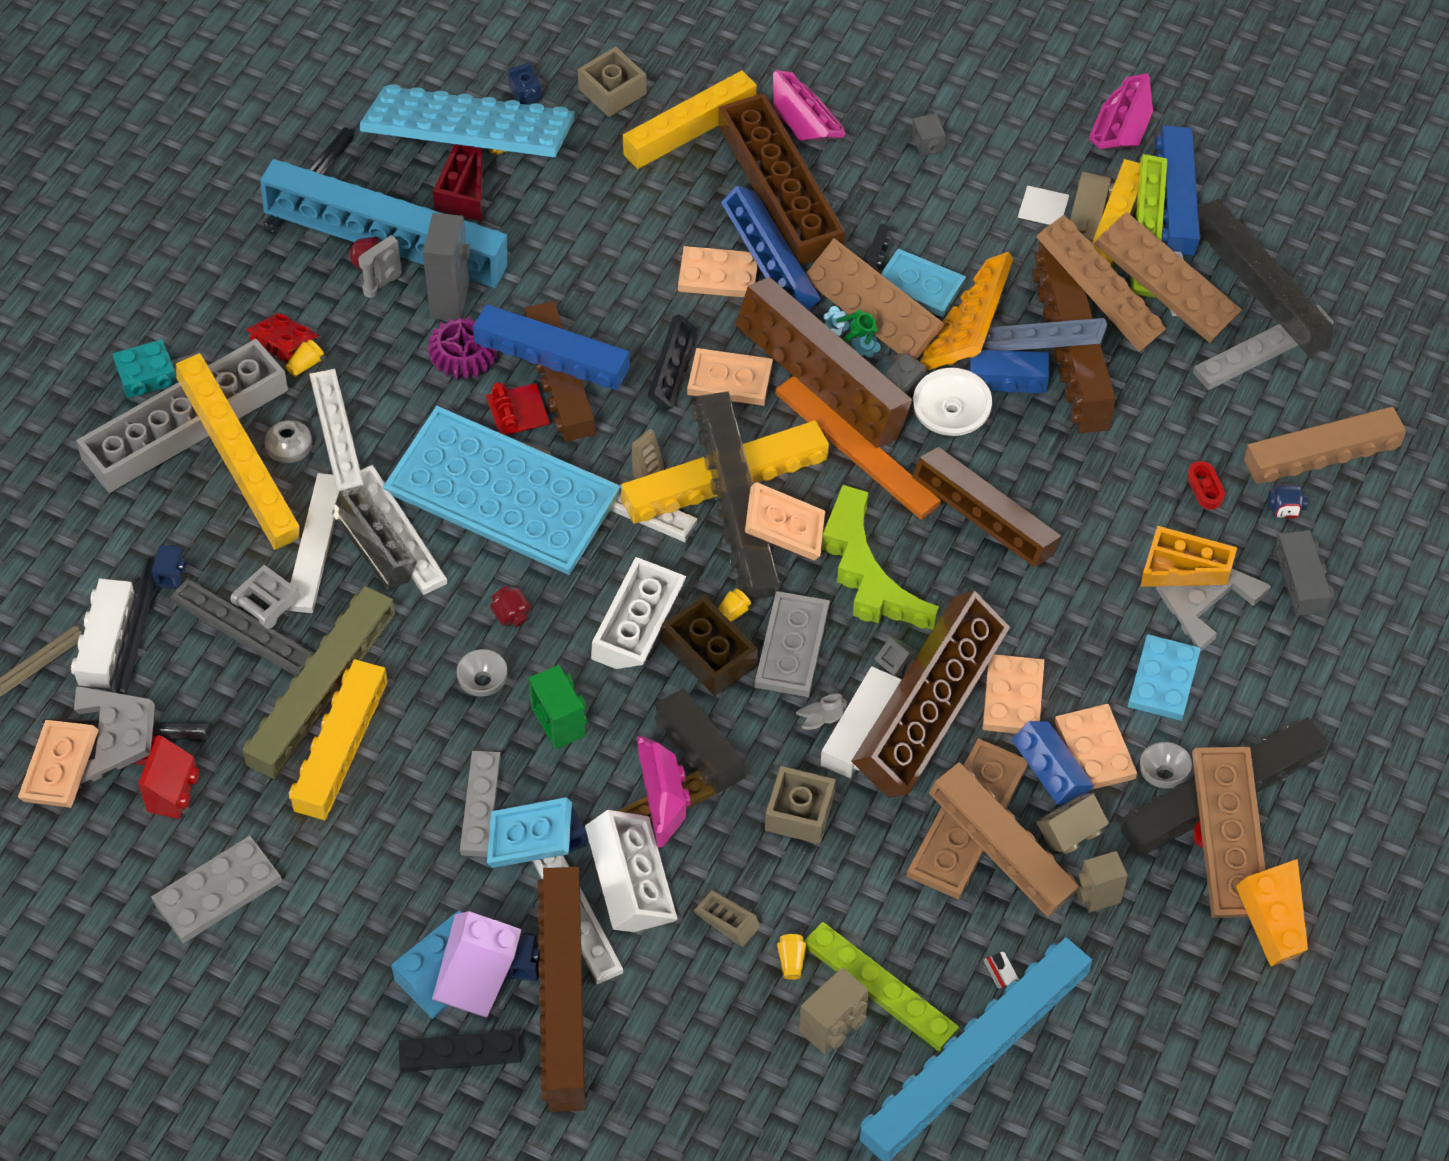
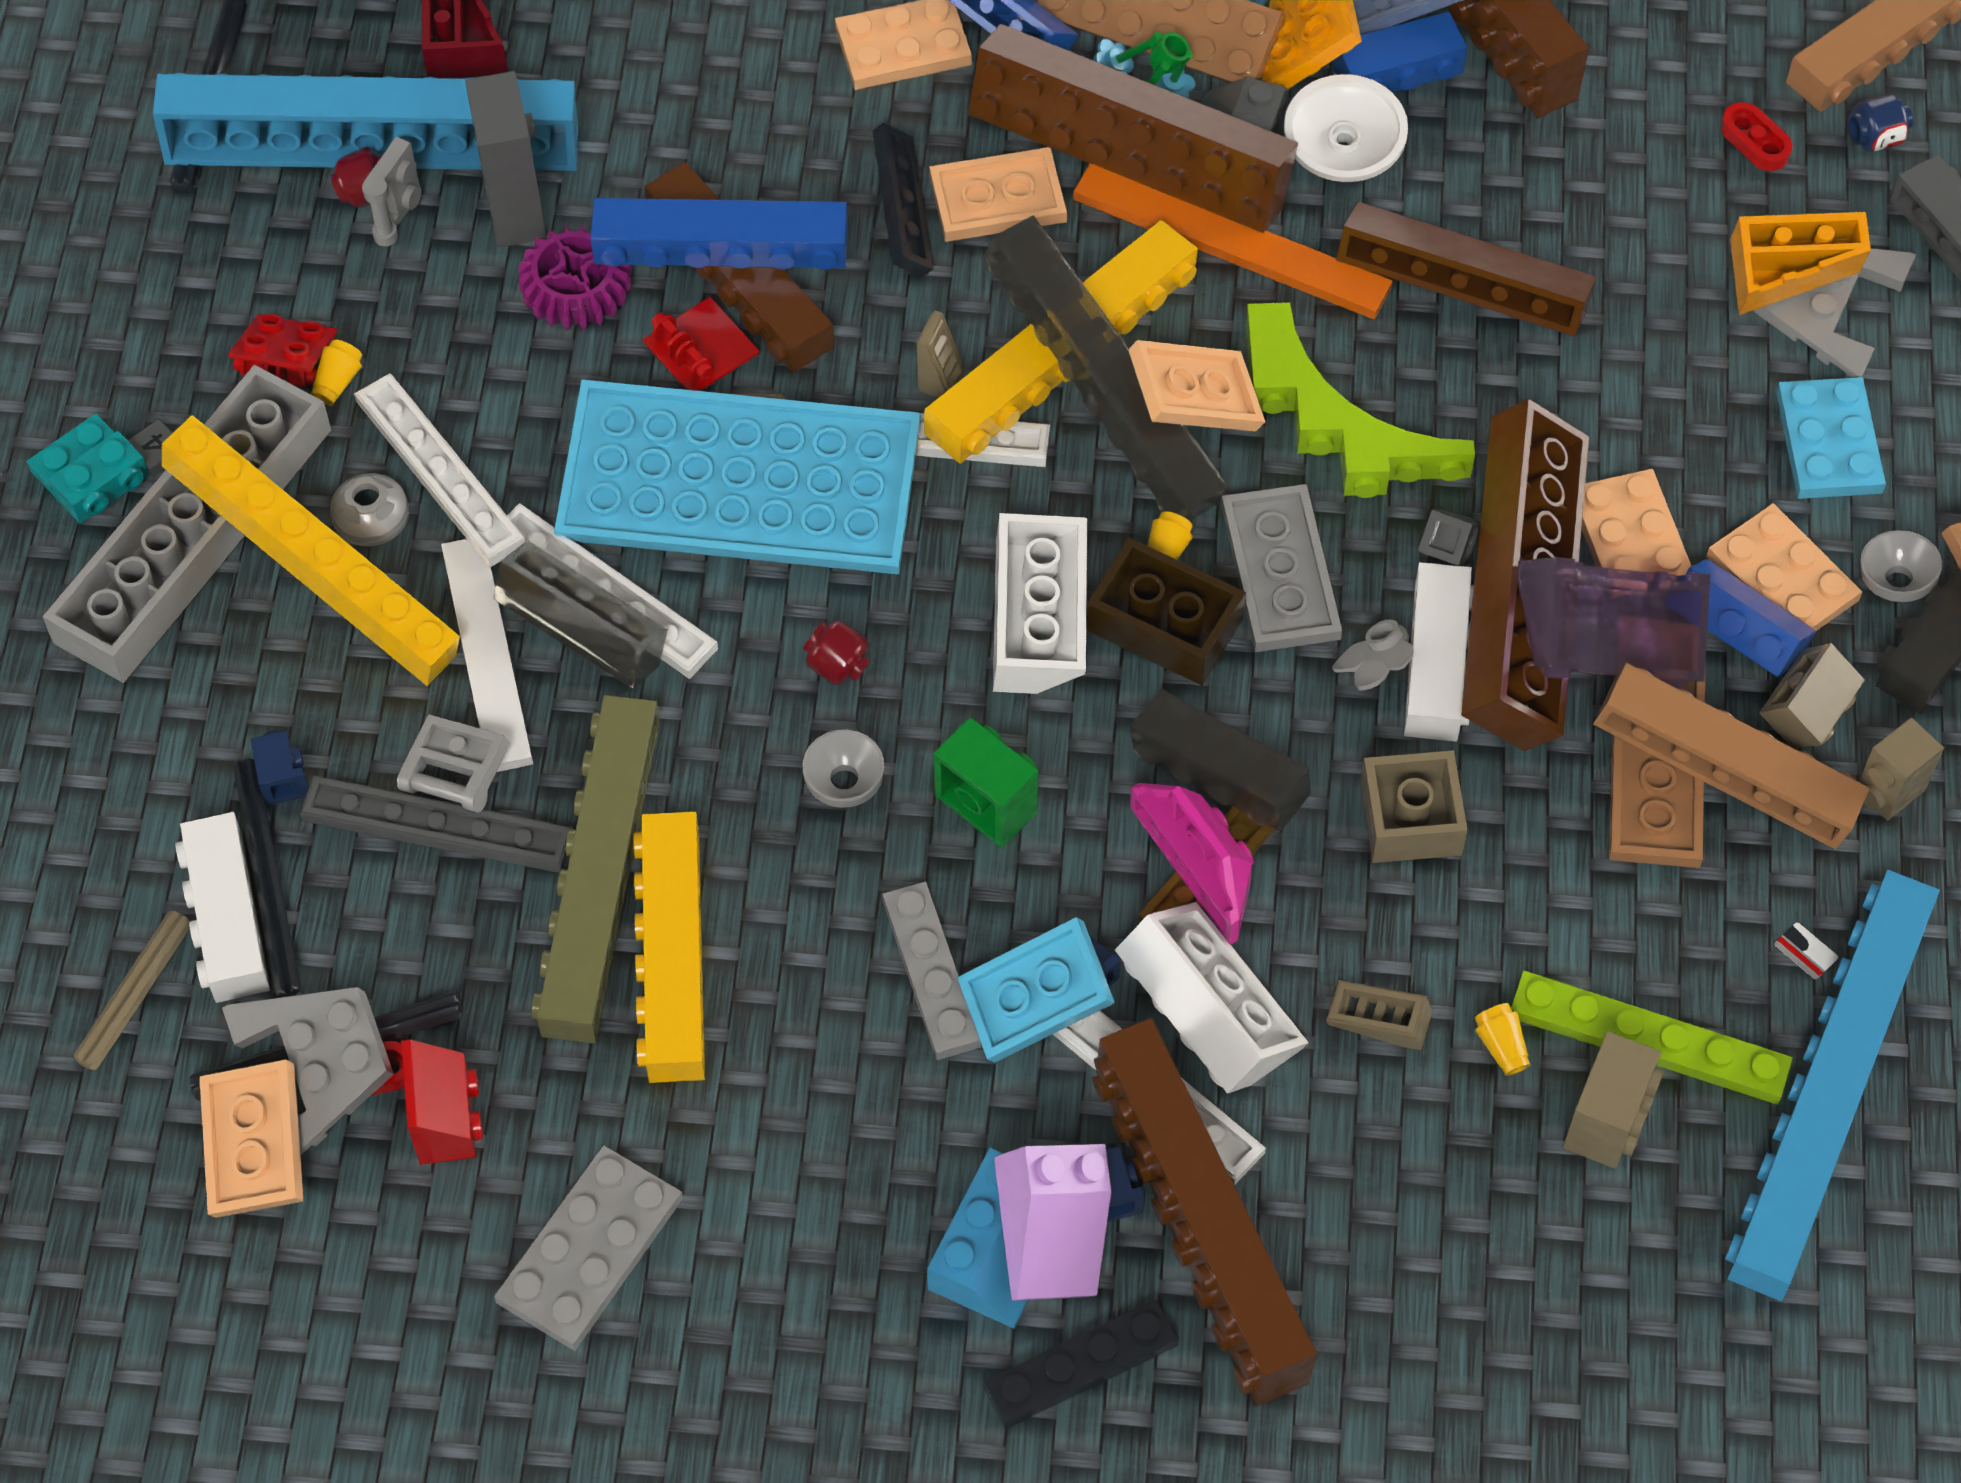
camera: 20 degrees left, 5 degrees up
none -> clear purple windscreen [1517,557,1711,690]

